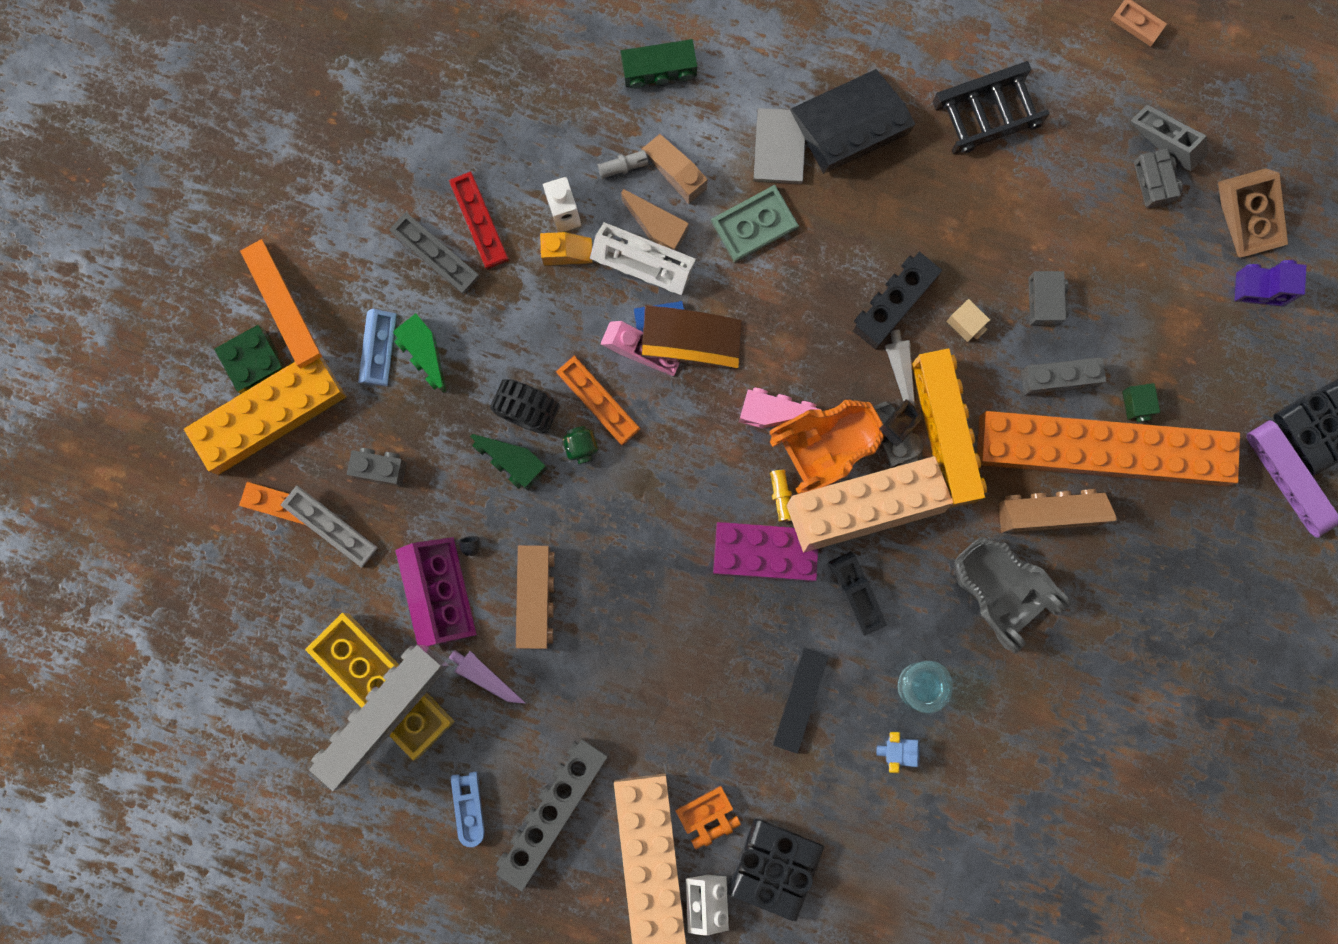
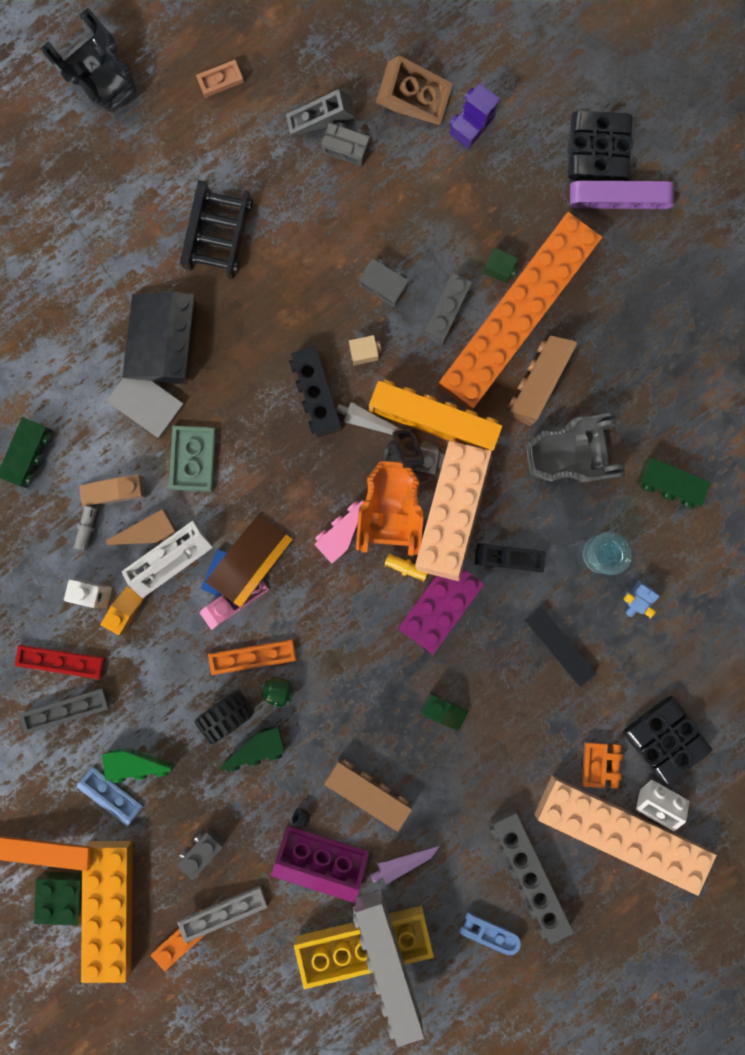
camera: 65 degrees left, 5 degrees up
none -> dark green slope [420,692,469,731]
none -> dark green brick [637,458,711,510]

